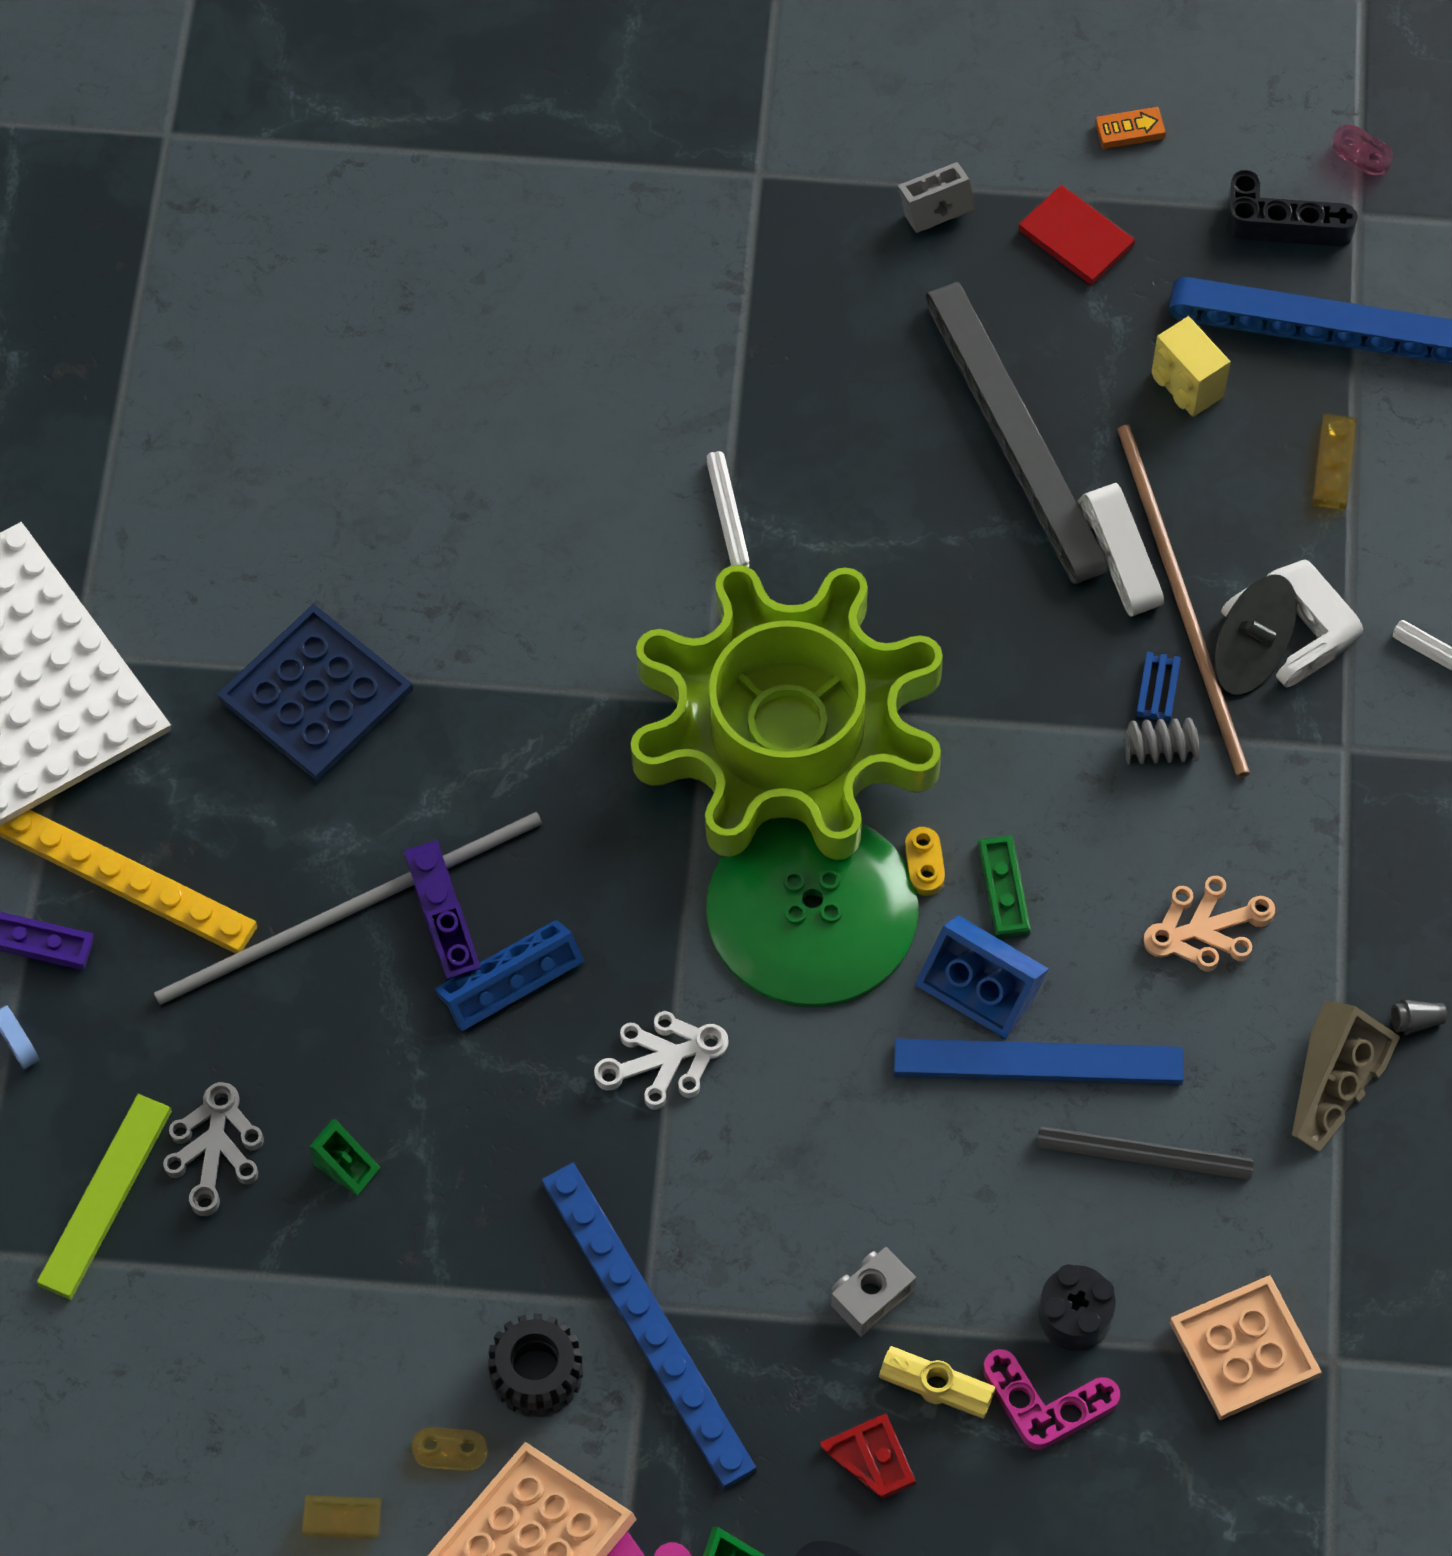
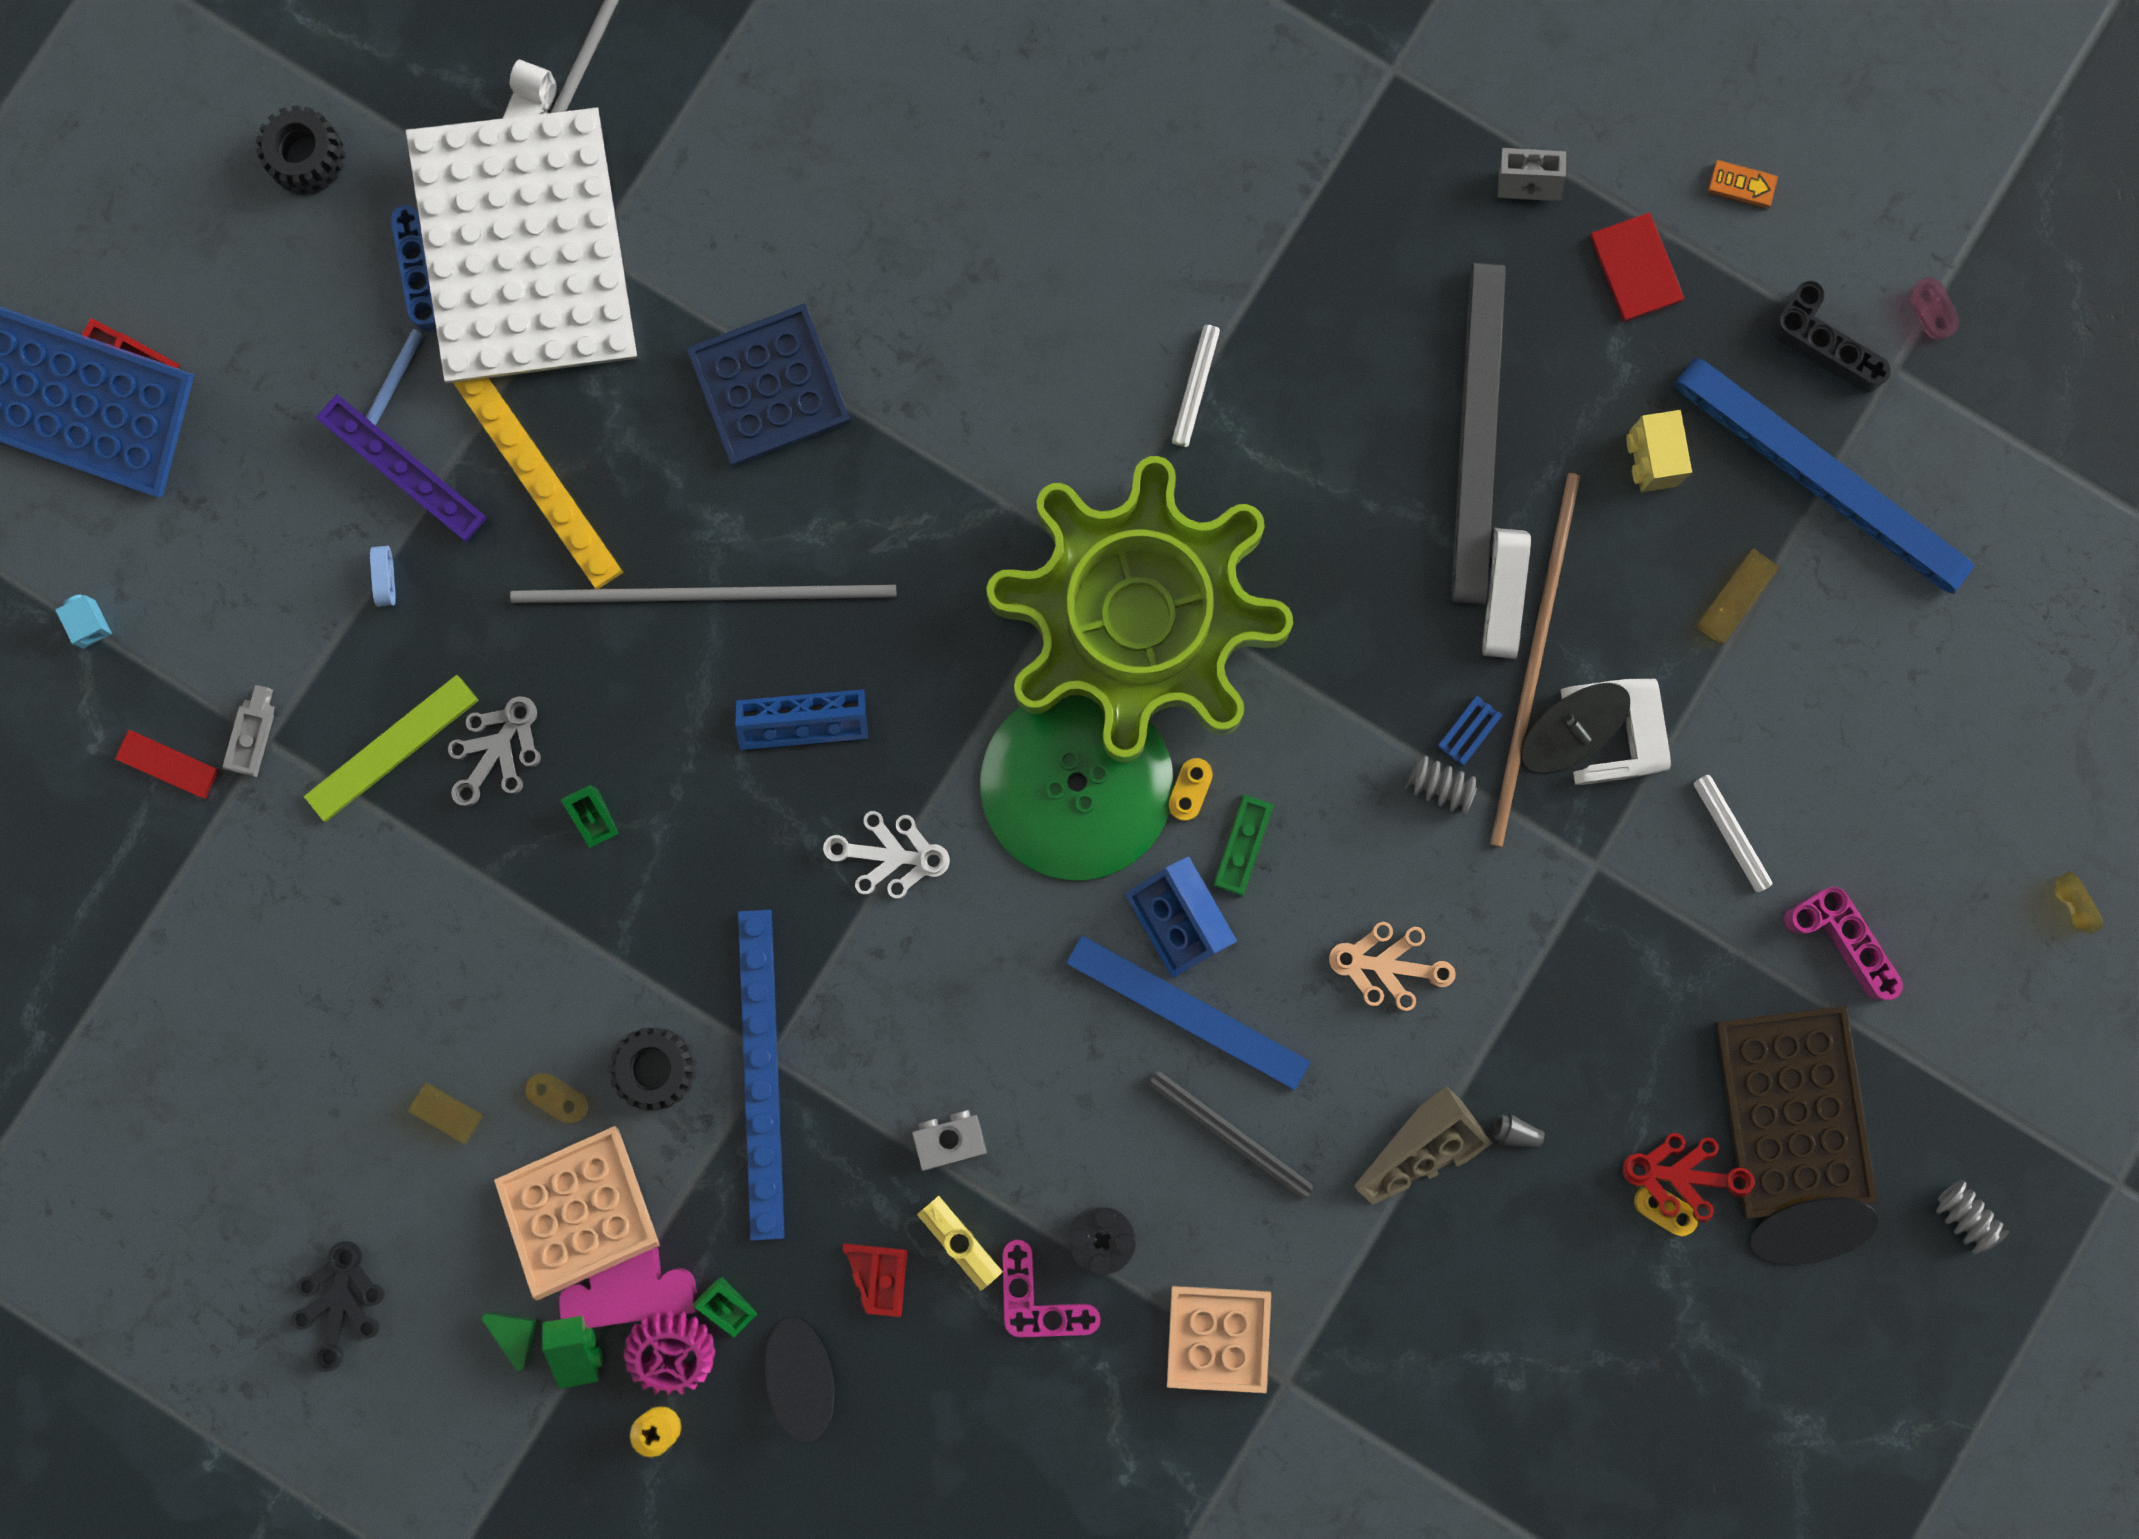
camera: 25 degrees right, 20 degrees up
dark purple slope [404,840,481,980] -> none

